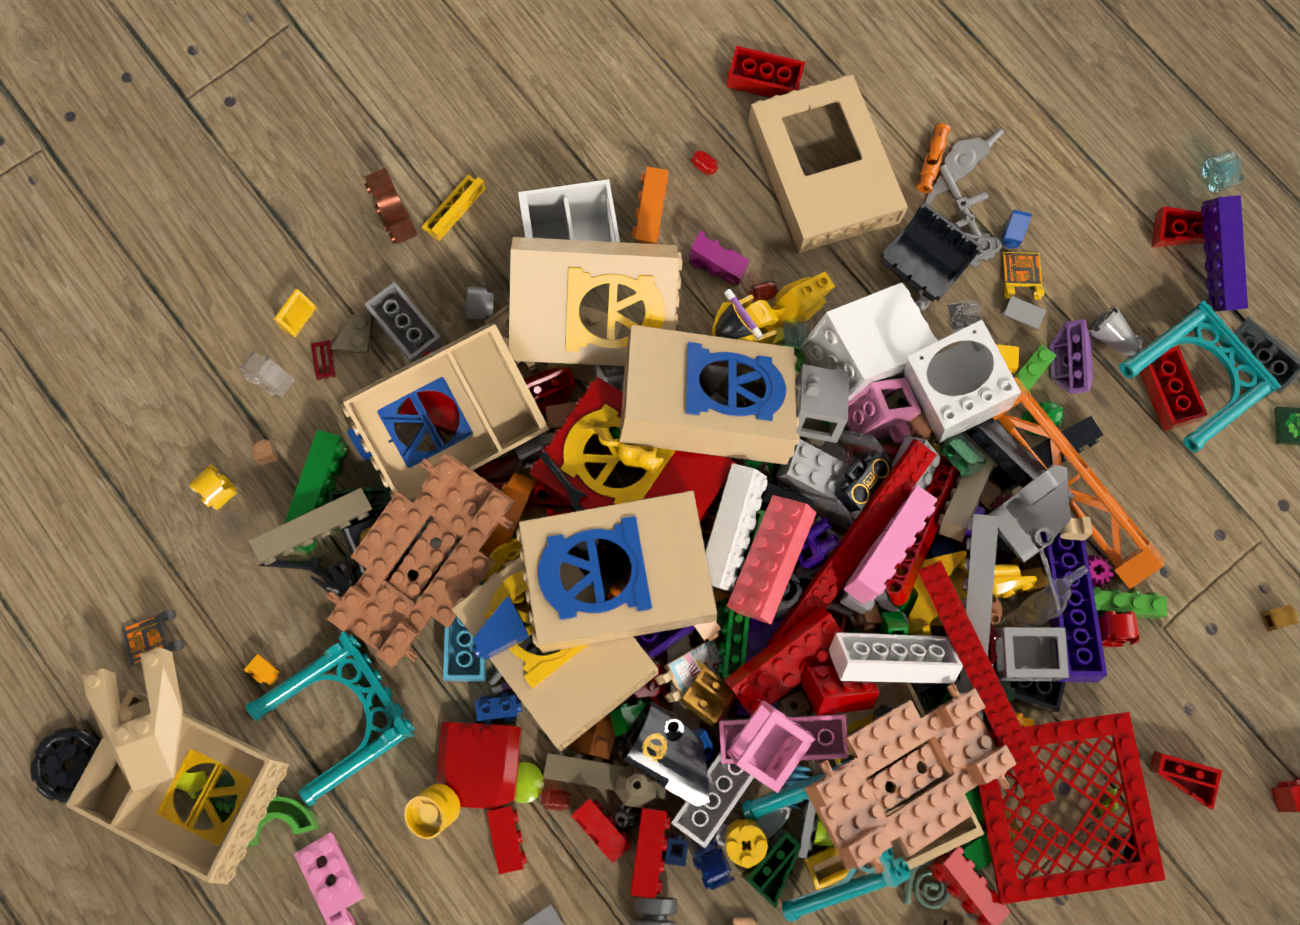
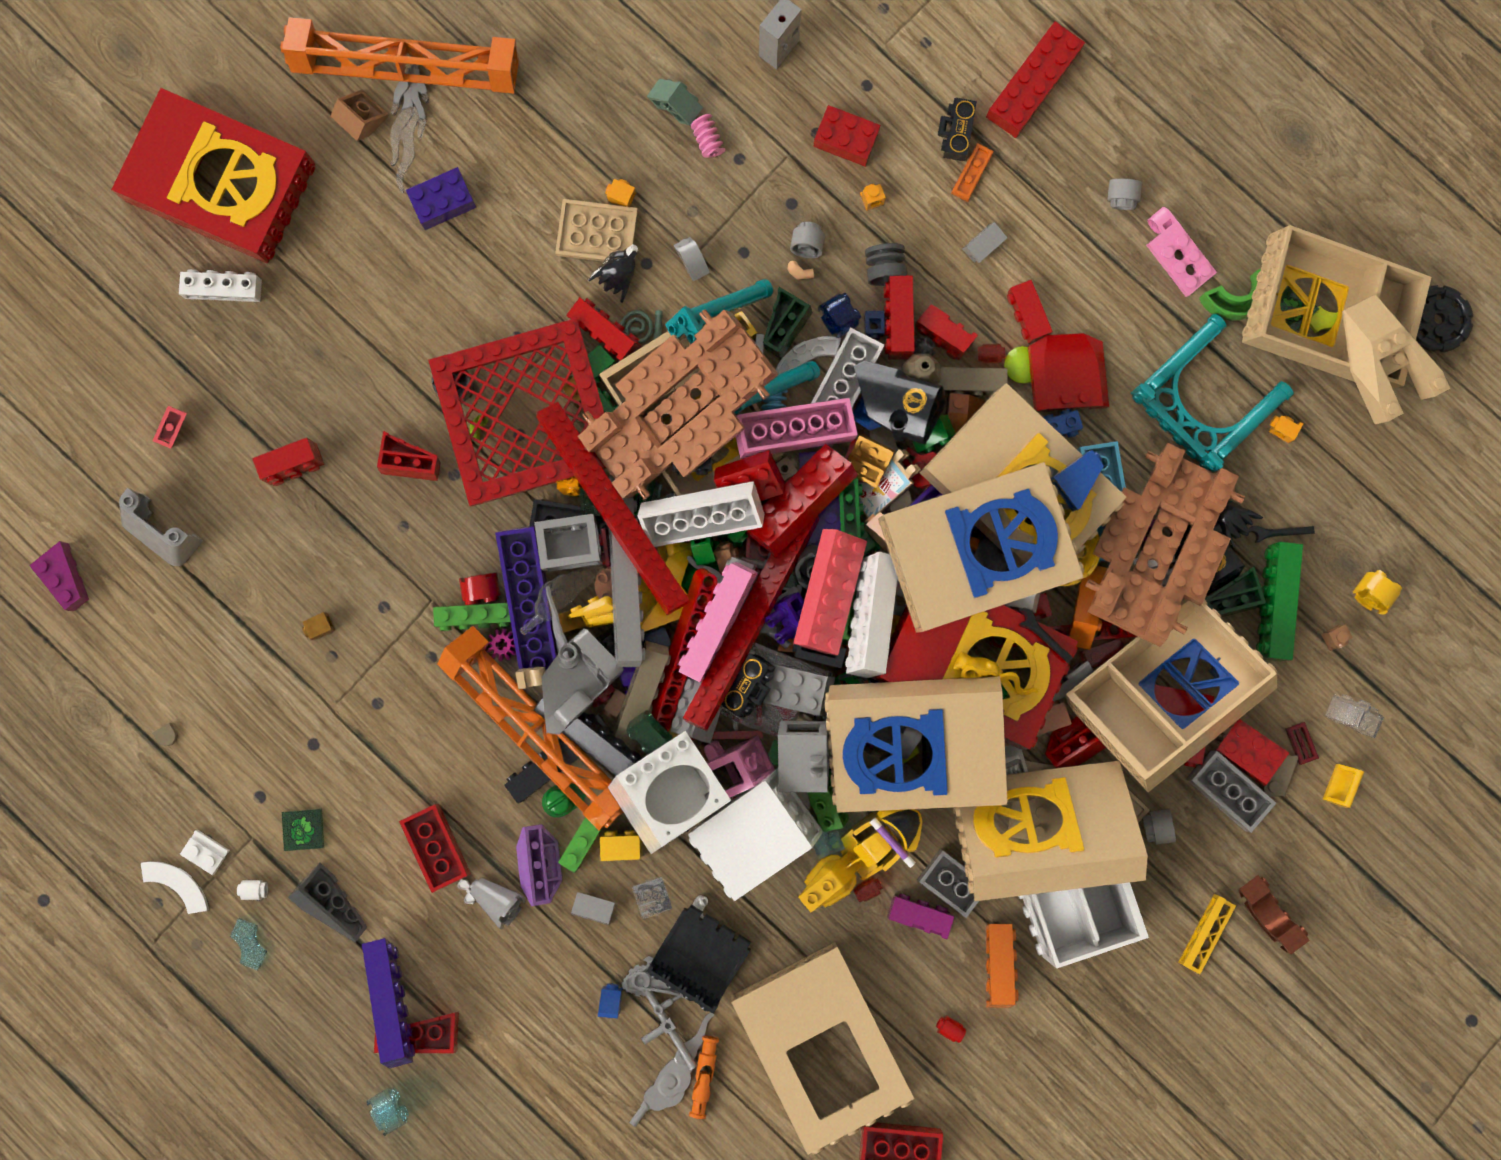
camera: 175 degrees right, 10 degrees up
flag [121,610,185,666] -> none
dark tan brick [248,488,372,566] -> none
yellow wheel [404,784,460,839] -> none
yellow brick [724,819,768,868] -> none
bright pink piece [727,700,815,793] -> none
flag [1002,252,1044,300] -> none
teal arch [1119,300,1281,453] -> none
none -> light grey brick [917,849,979,918]
none -> red brick [1216,719,1289,787]

